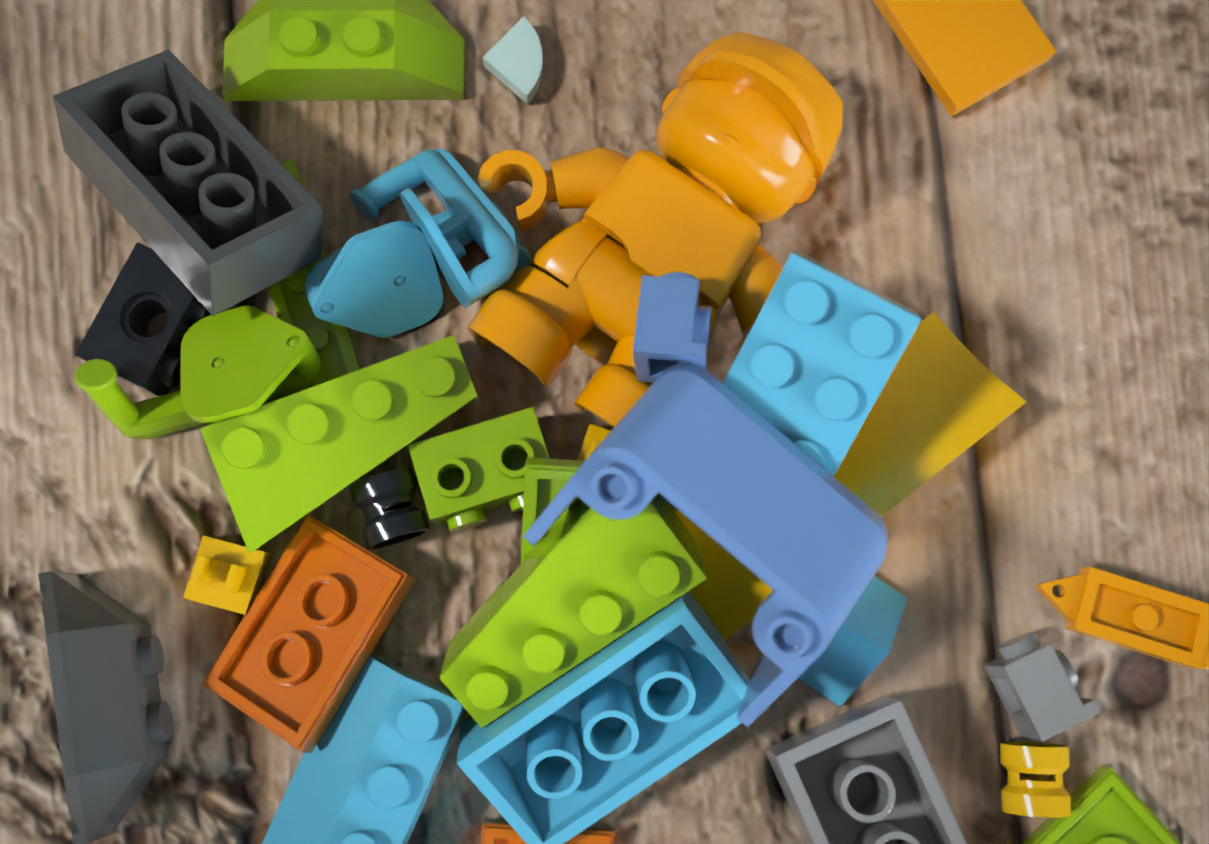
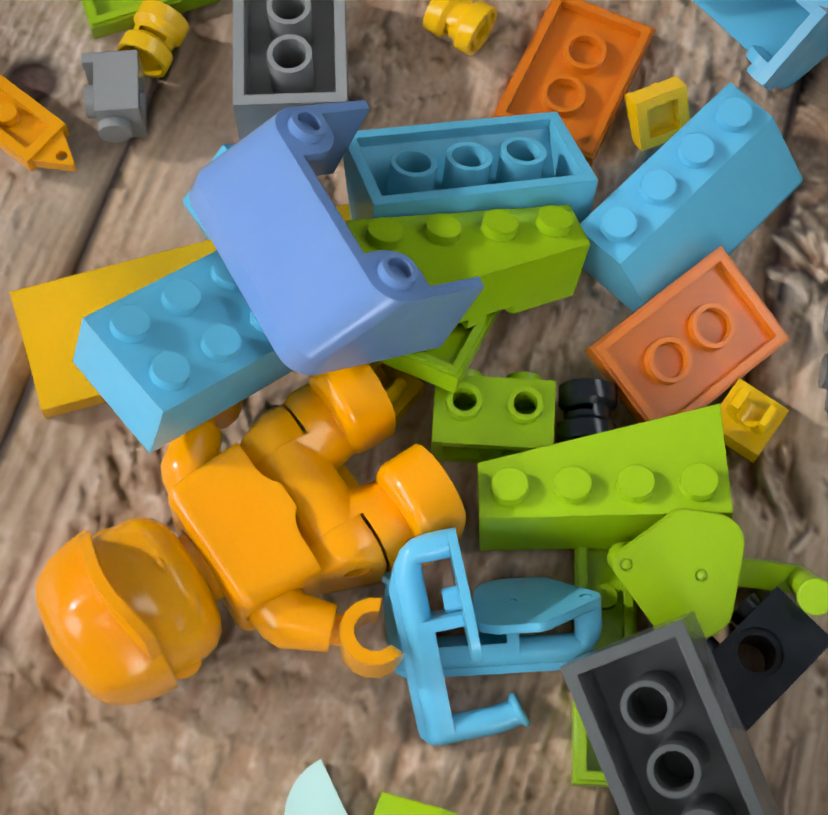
camera: 155 degrees left, 10 degrees down
medium blue brick [633,272,712,383] -> none

